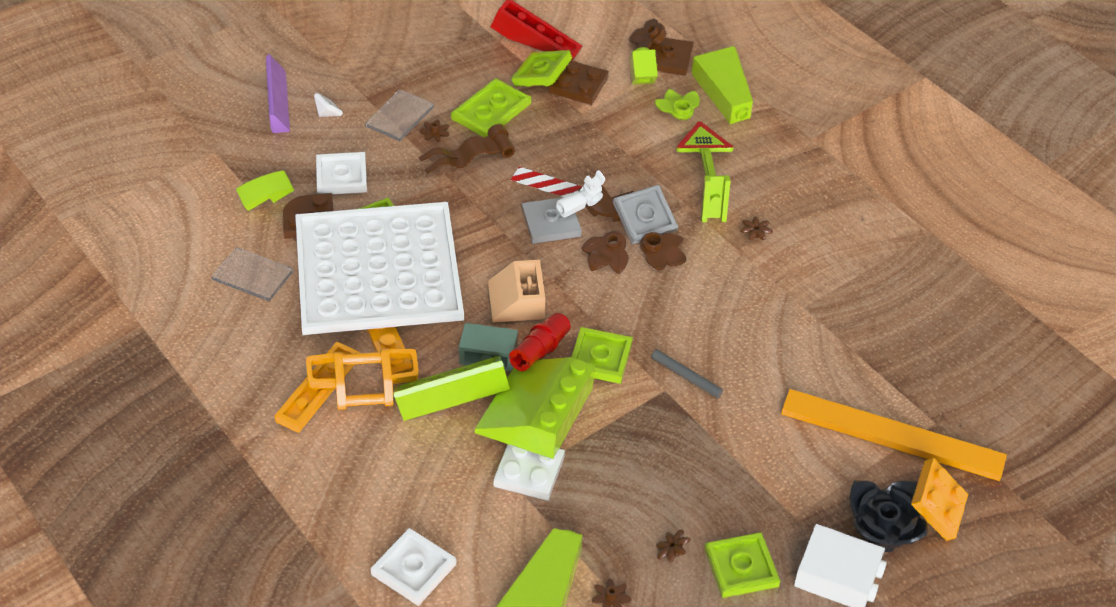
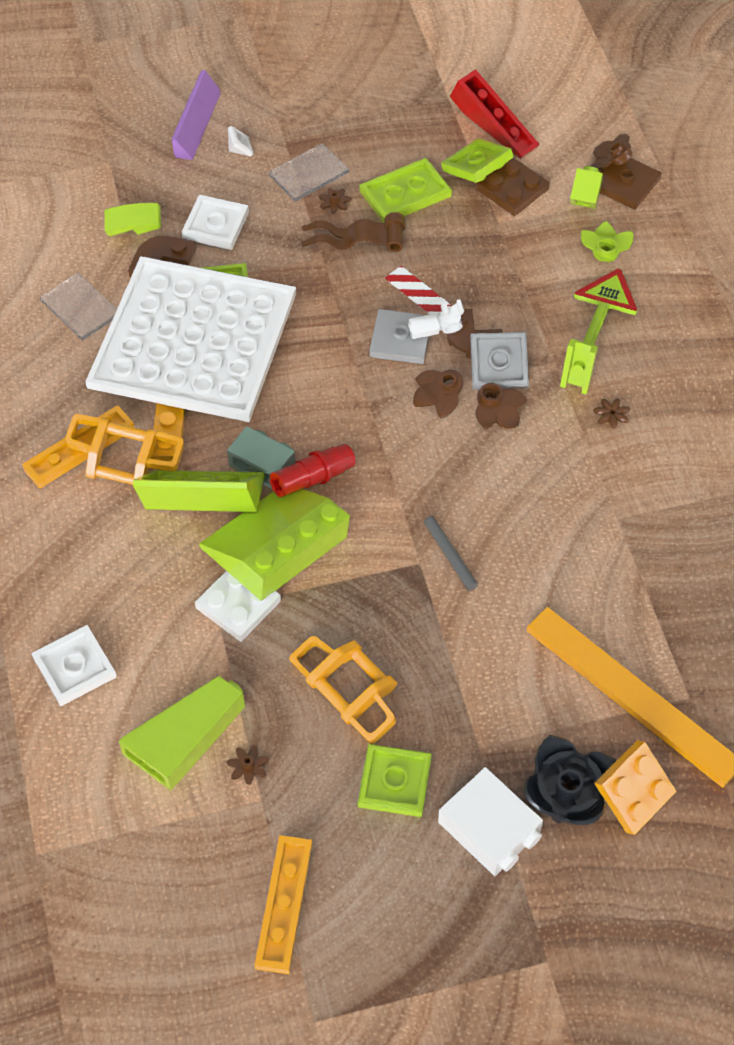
camera: 25 degrees right, 10 degrees up
light nougat slope [488,260,545,323] -> none
lime plate [571,327,633,384] -> none
reddish brown plant [656,529,691,563] -> none
lime slope [692,46,753,124] -> none
none -> light orange bar [289,636,397,744]

